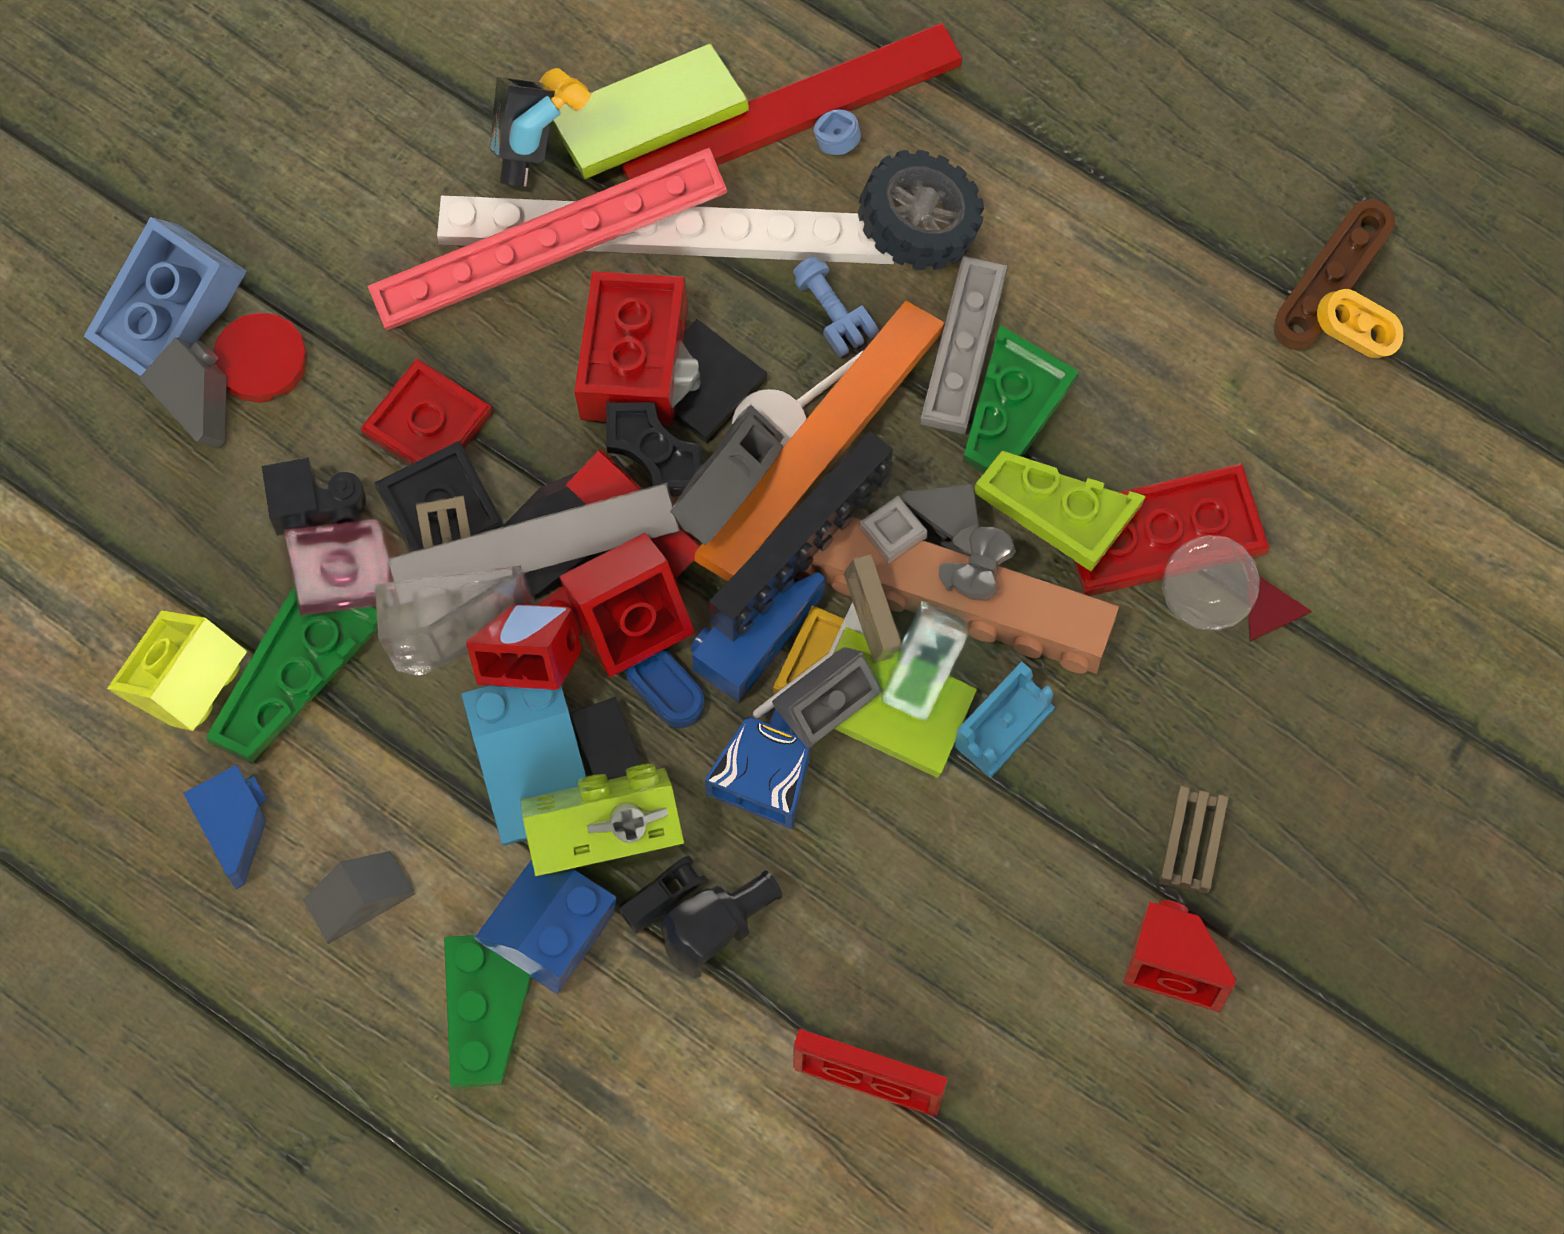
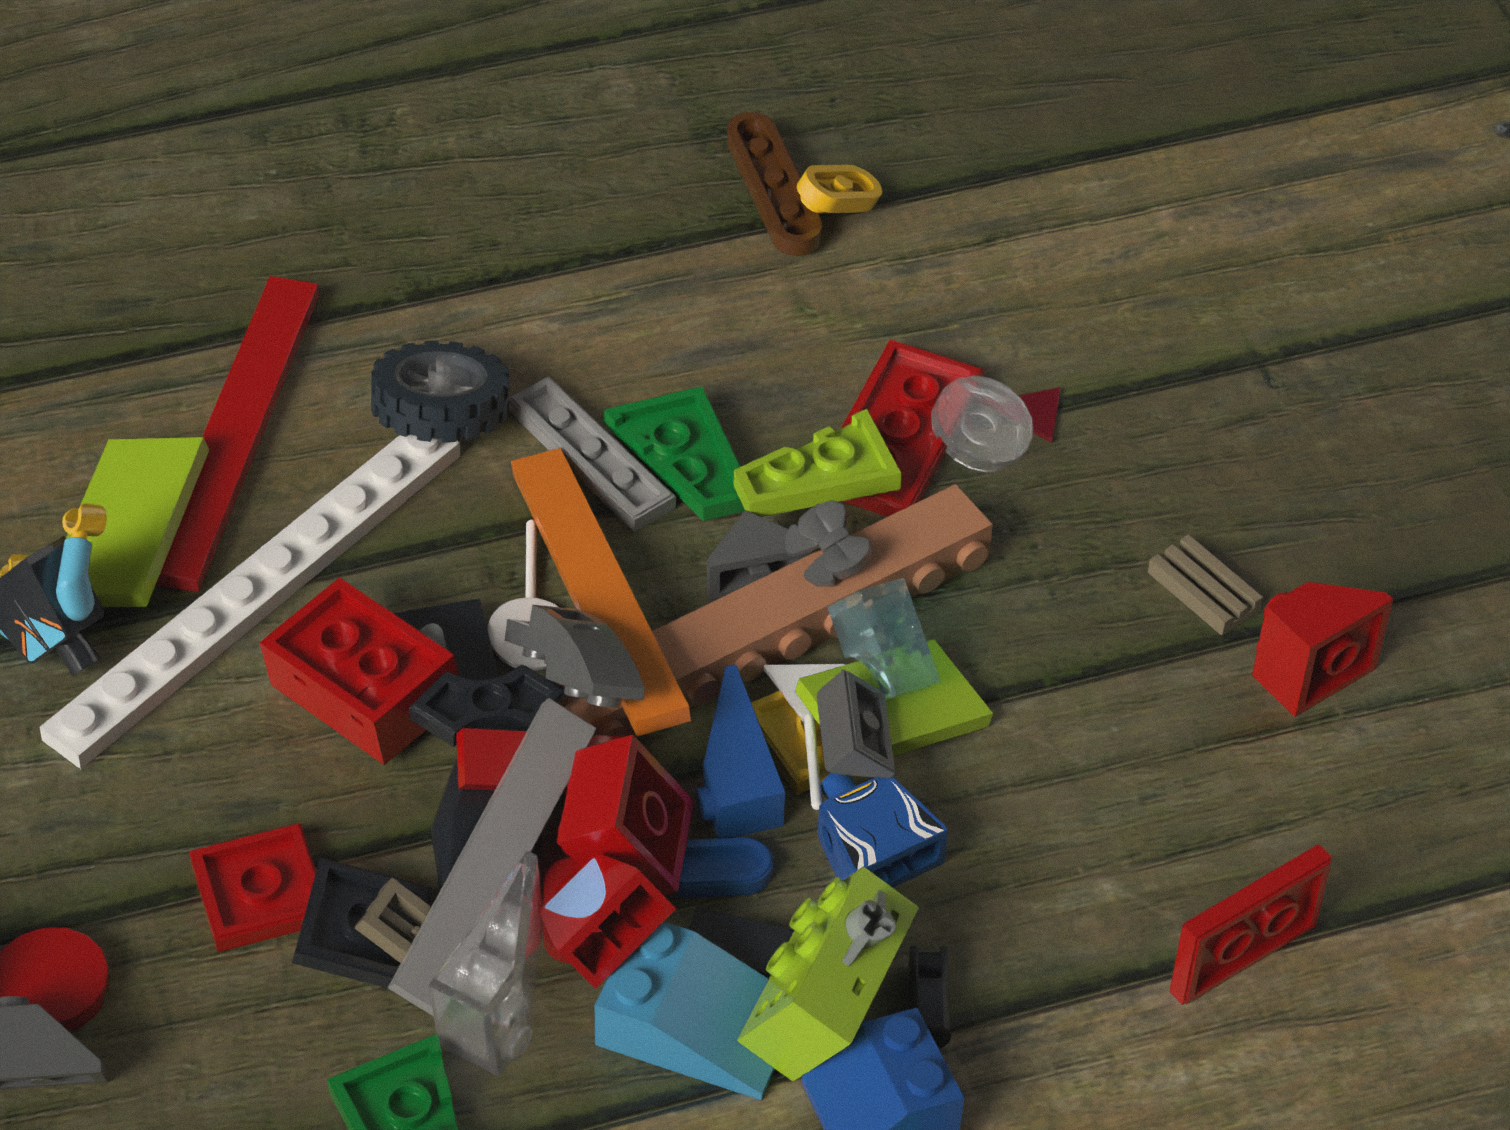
camera: 55 degrees left, 20 degrees down
black brick [262,457,366,537] -> none
clear pink tile [284,519,397,615] -> none
coral tile [368,148,727,331] -> none
black piece [661,870,782,979] -> none
black piece [709,431,893,642] -> none
medium blue hinge [793,256,879,358] -> none
medium blue tile [814,110,861,155] -> none
dark tan tile [843,554,902,664] -> none
light grey tile [859,496,927,564] -> none
dark azure hinge [954,661,1055,778] -> none

